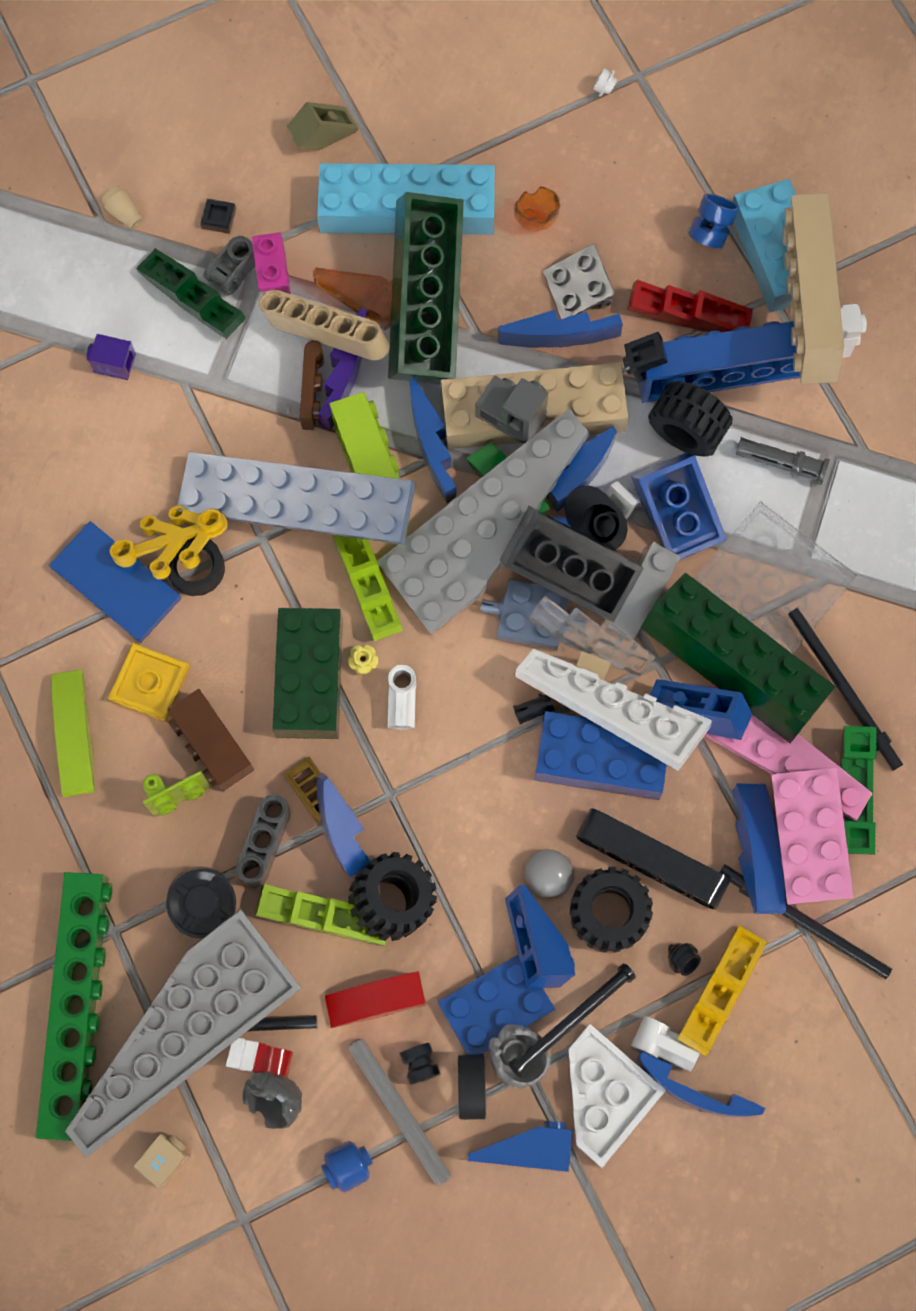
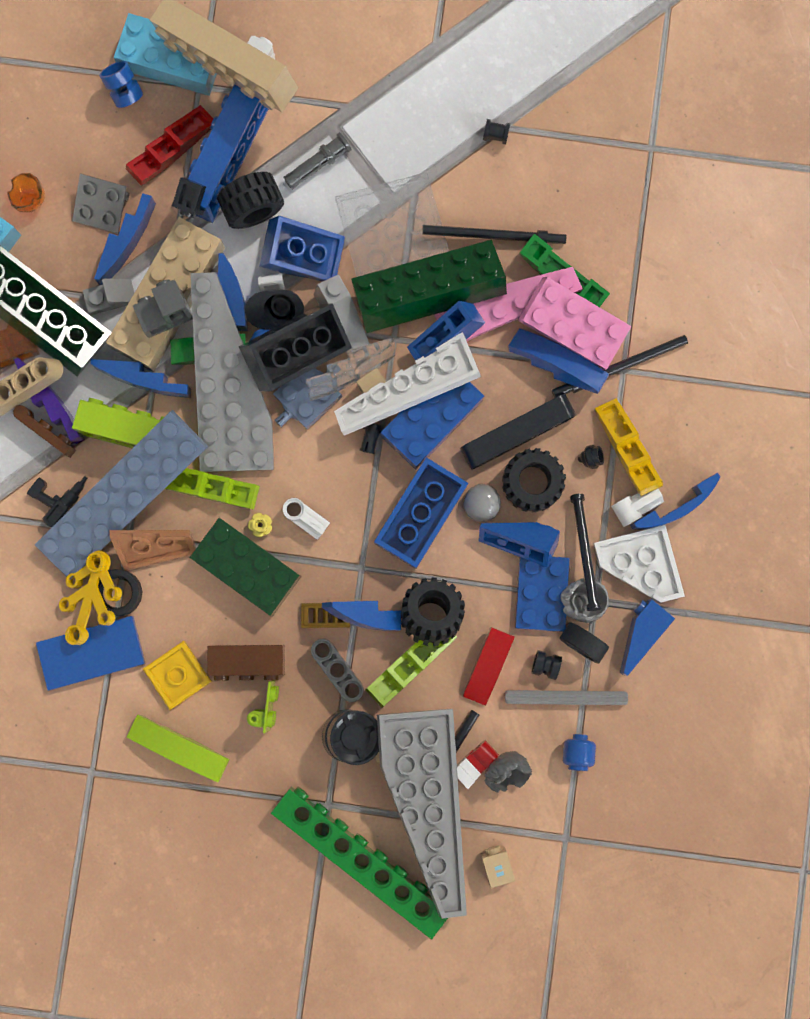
camera: 60 degrees left, 10 degrees up
none -> black piece [27,476,88,528]
none -> light grey slope [83,279,134,315]
none -> nougat wing [109,530,196,571]
none -> blue brick [374,457,468,569]

